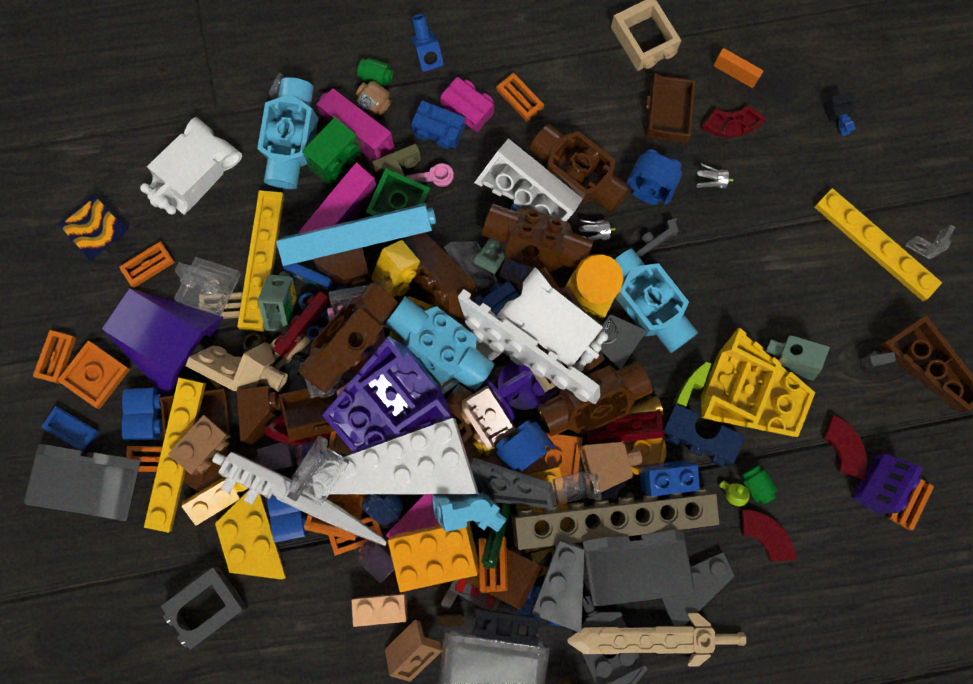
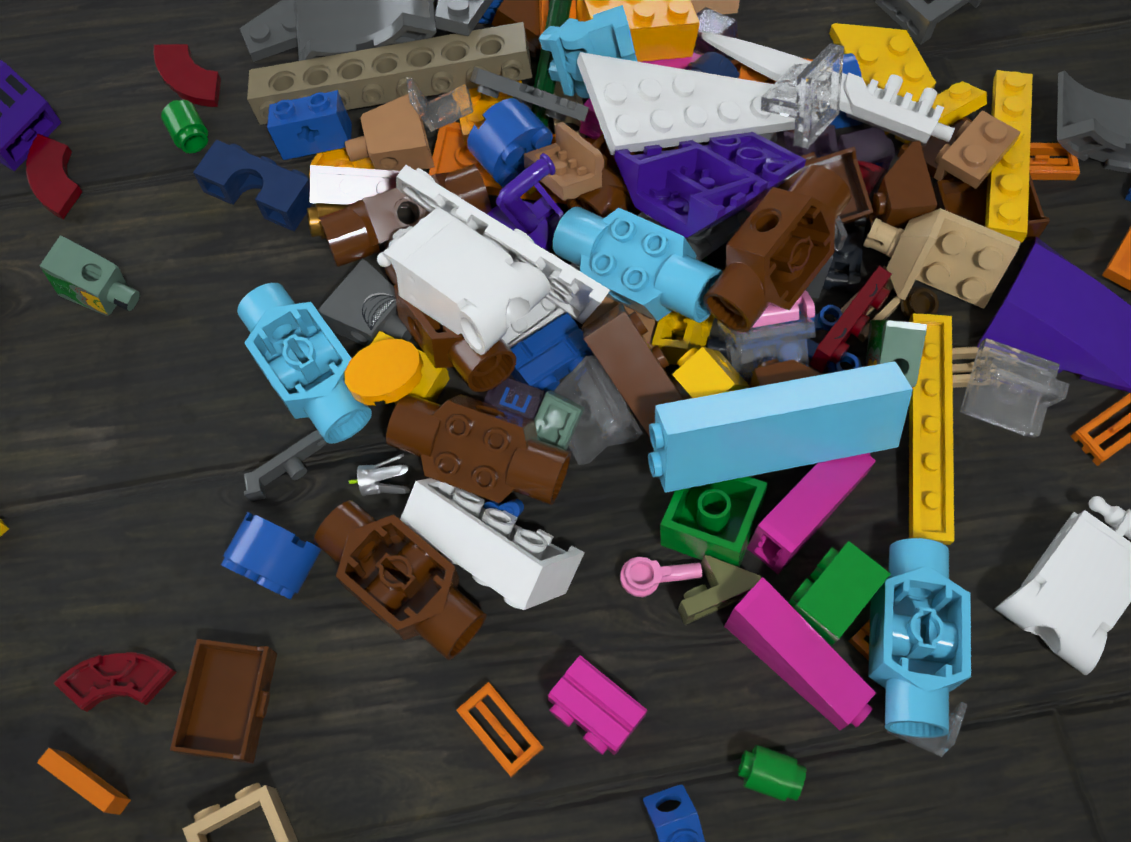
camera: 175 degrees left, 10 degrees down
blue brick [122,388,163,441] -> none
medium nougat head [356,81,392,116] -> none
blue brick [411,100,466,149] -> none
lime slope [672,362,711,407] -> none
flat silver piece [696,163,733,189] -> none
yellow wedge [701,328,815,437] -> none
lime piece [719,480,750,506] -> none

